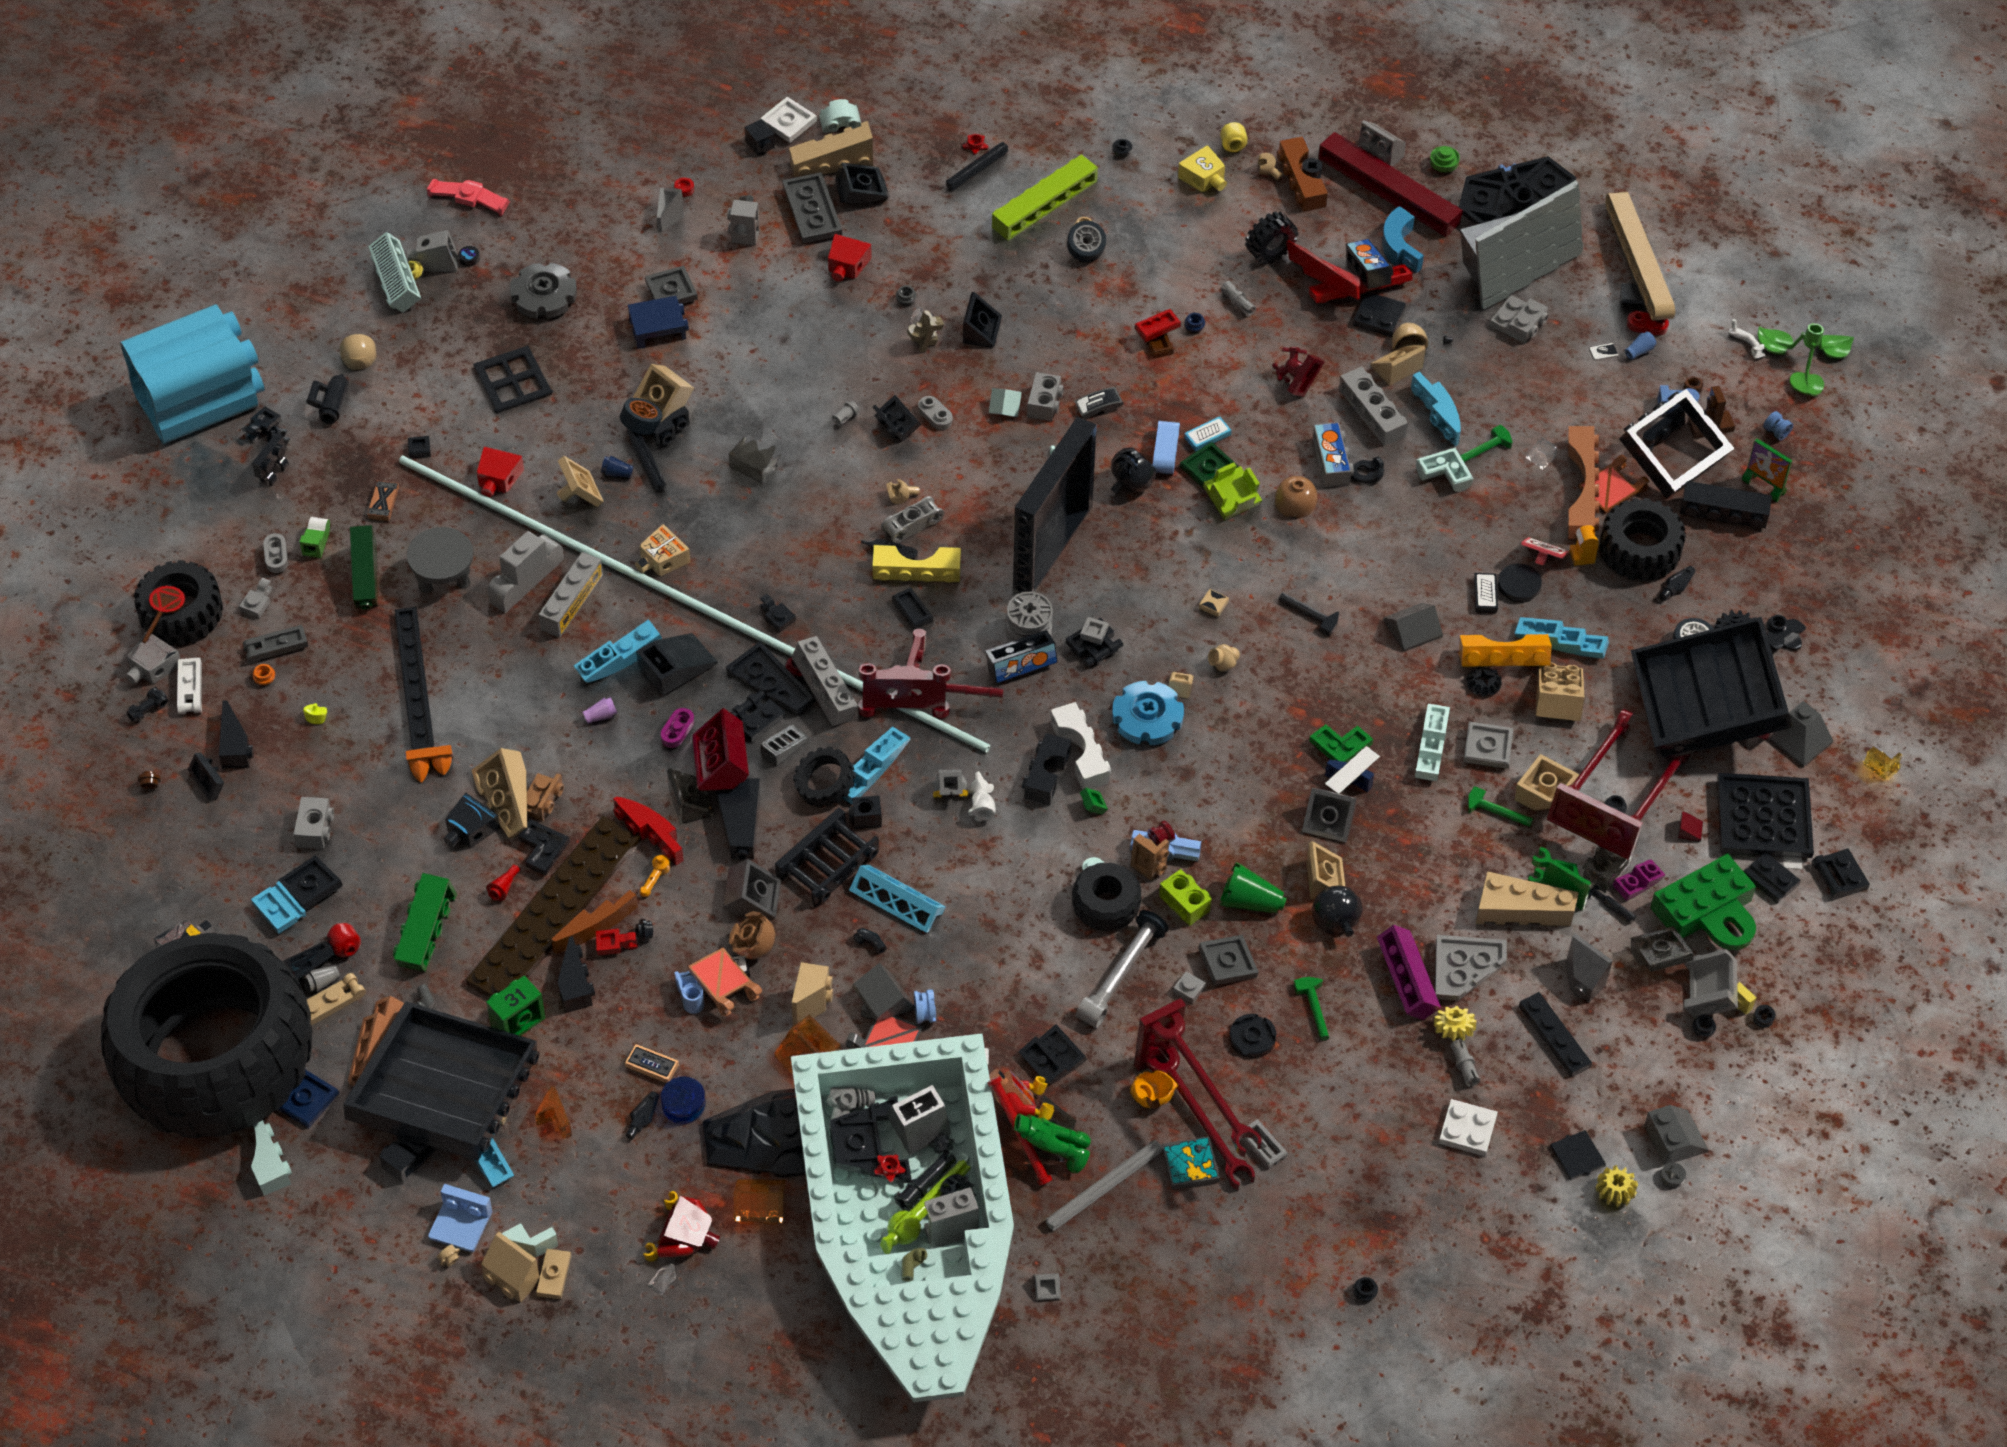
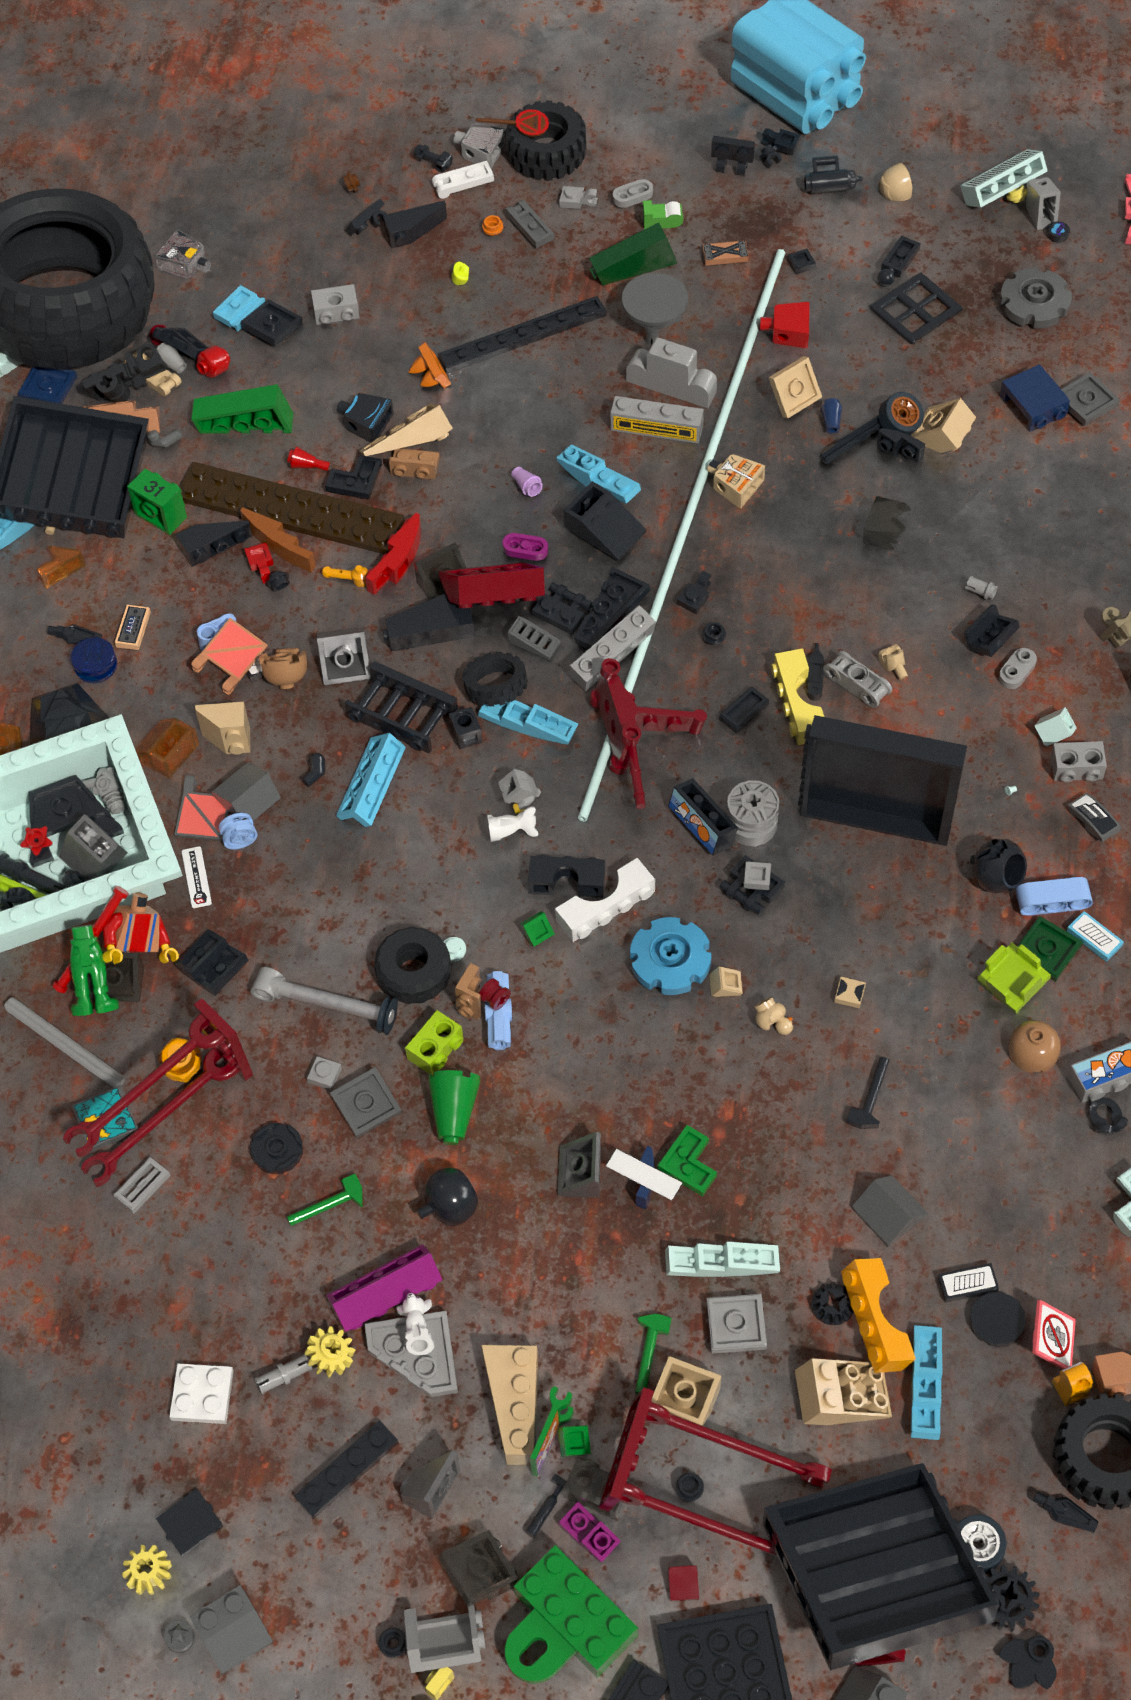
camera: 80 degrees right, 5 degrees up
tan slope [1306,841,1345,899] -> none
none -> black plate [82,344,168,403]
none -> white animal [397,1293,435,1355]
none -> black plate [702,622,726,645]
none -> black plate [877,235,921,286]

